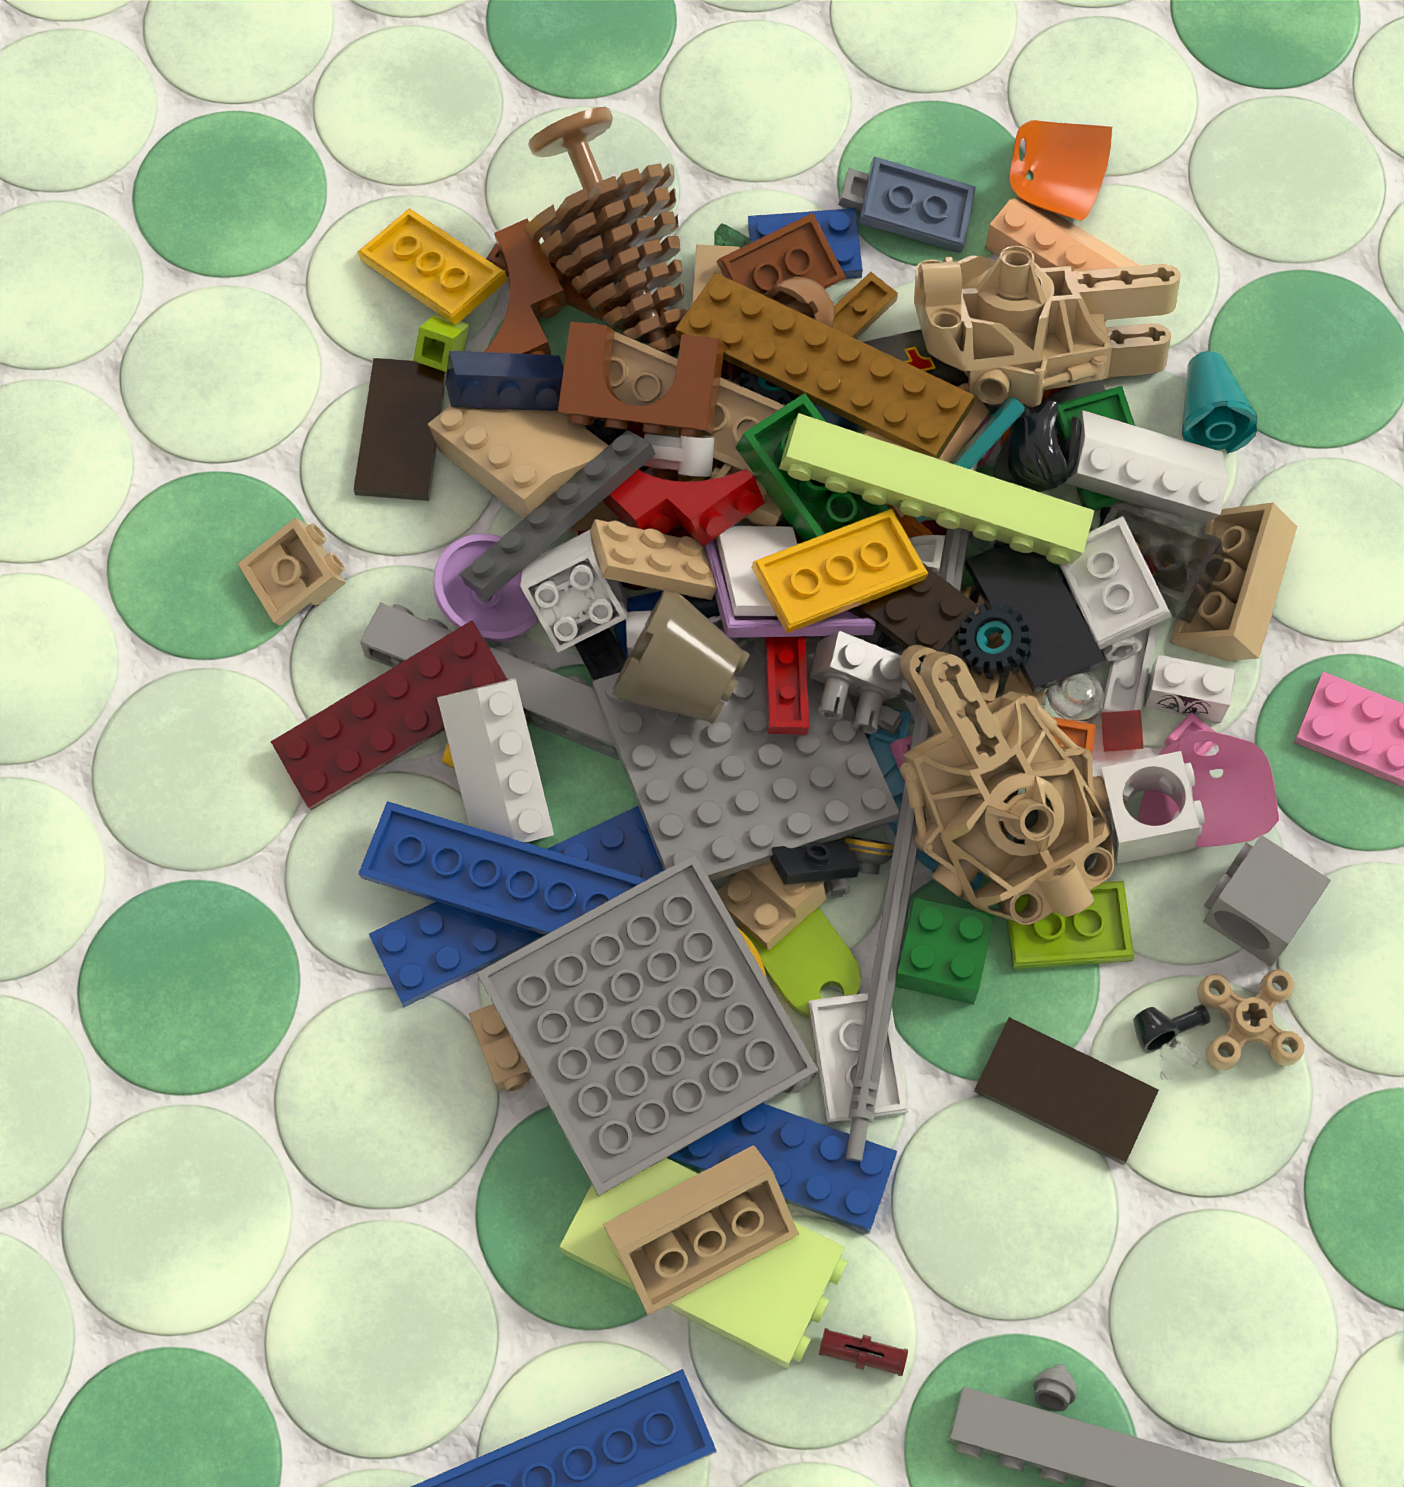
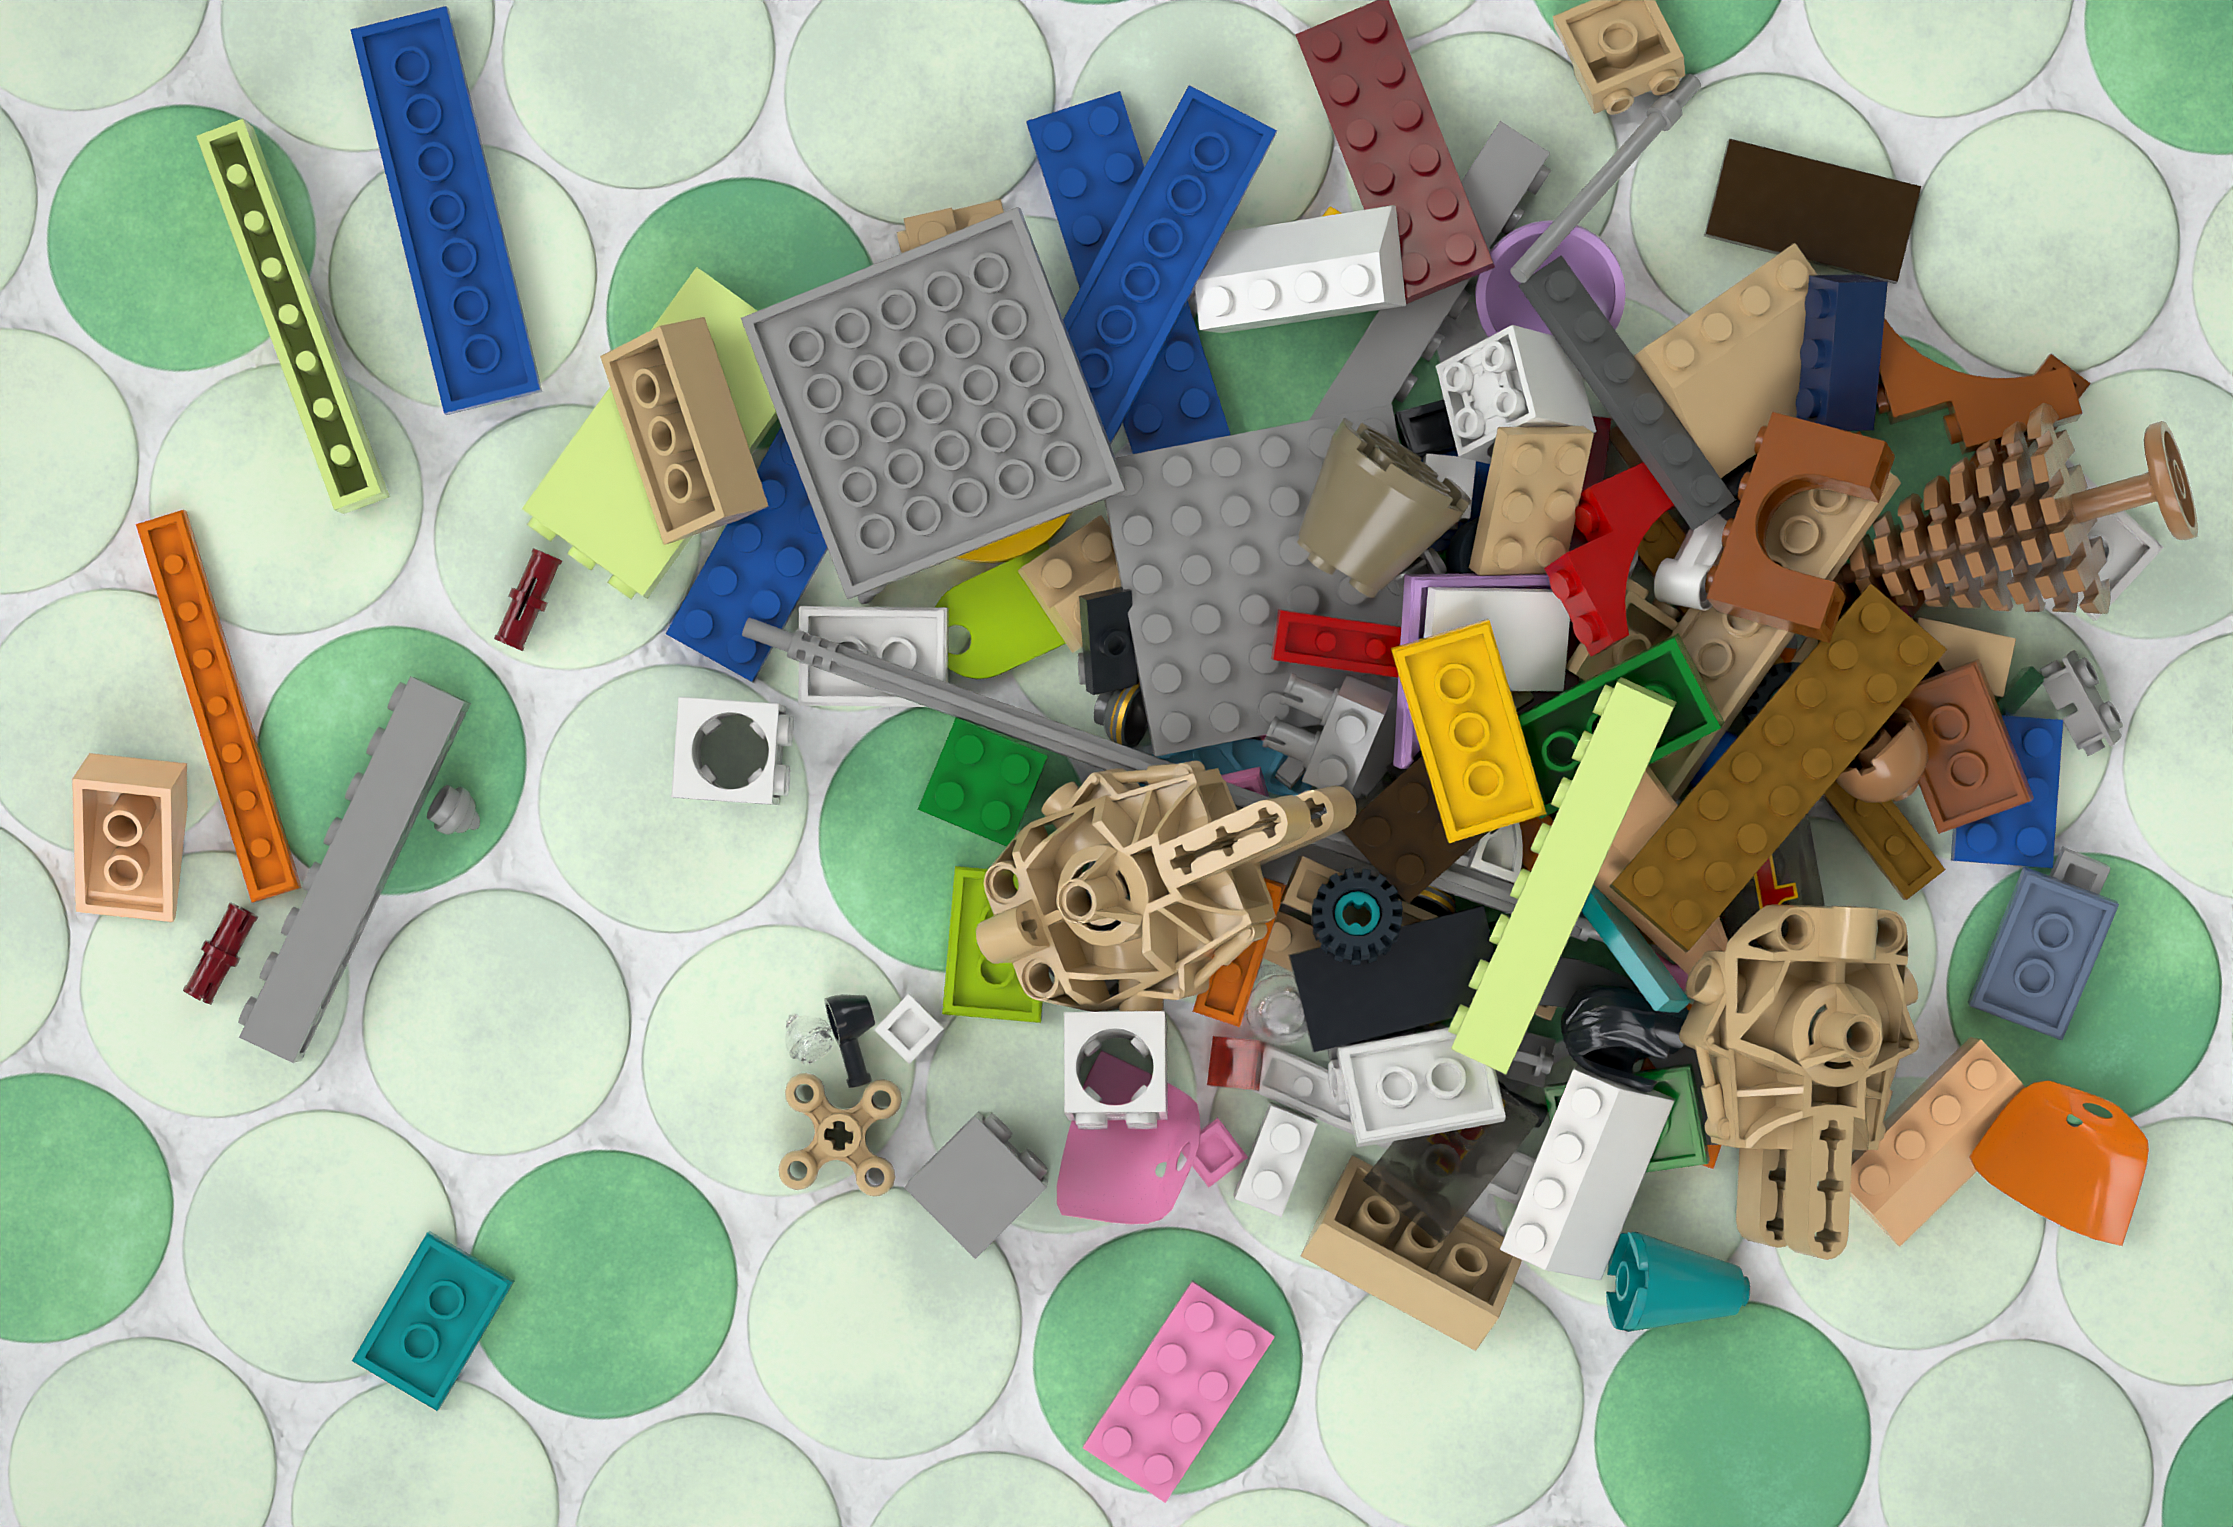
camera: 100 degrees right, 20 degrees up
yellow tile [357,208,508,326] -> none
lime brick [413,314,469,372] -> none
dark brown tile [973,1017,1159,1165] -> none
none -> white brick [671,697,794,805]
none -> white plate [874,994,944,1064]
none -> light grey bar [1510,74,1701,283]
none -> light grey hinge [2040,650,2123,756]

